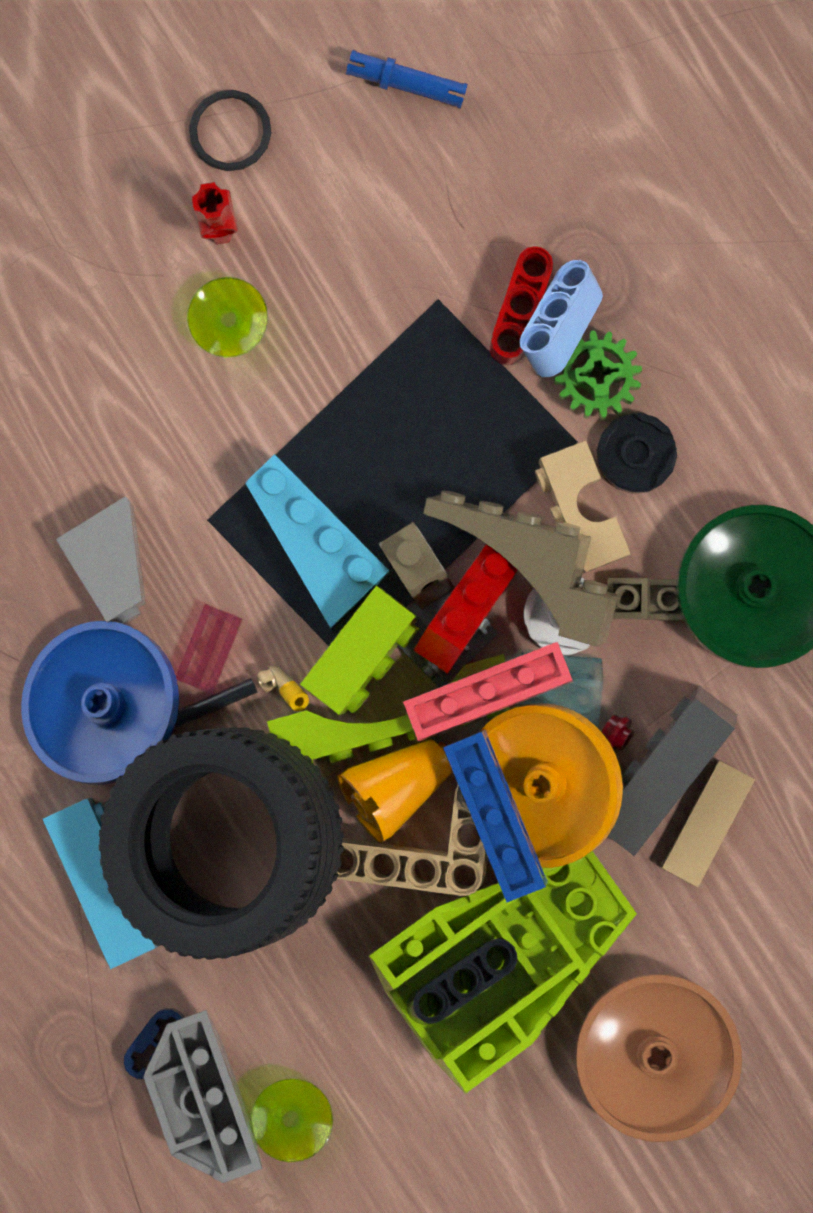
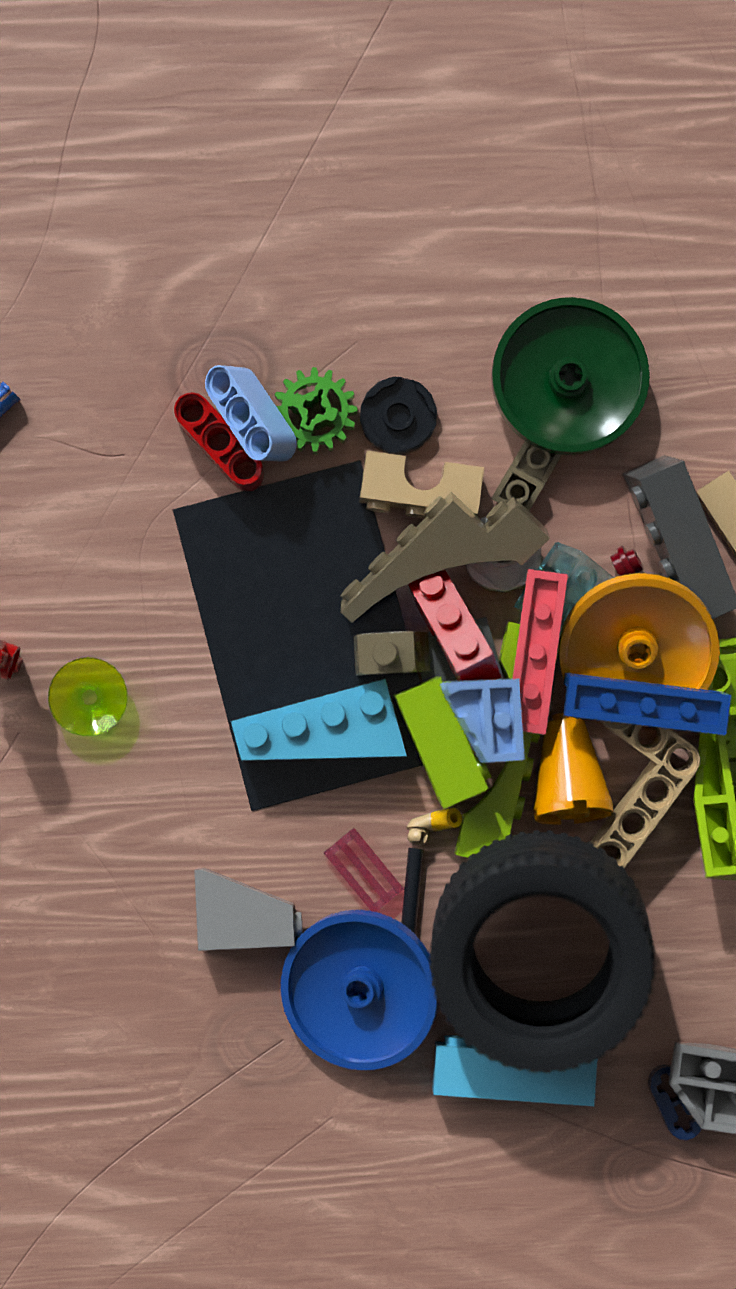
camera: 70 degrees left, 0 degrees up
none -> light blue wing [441,679,524,763]

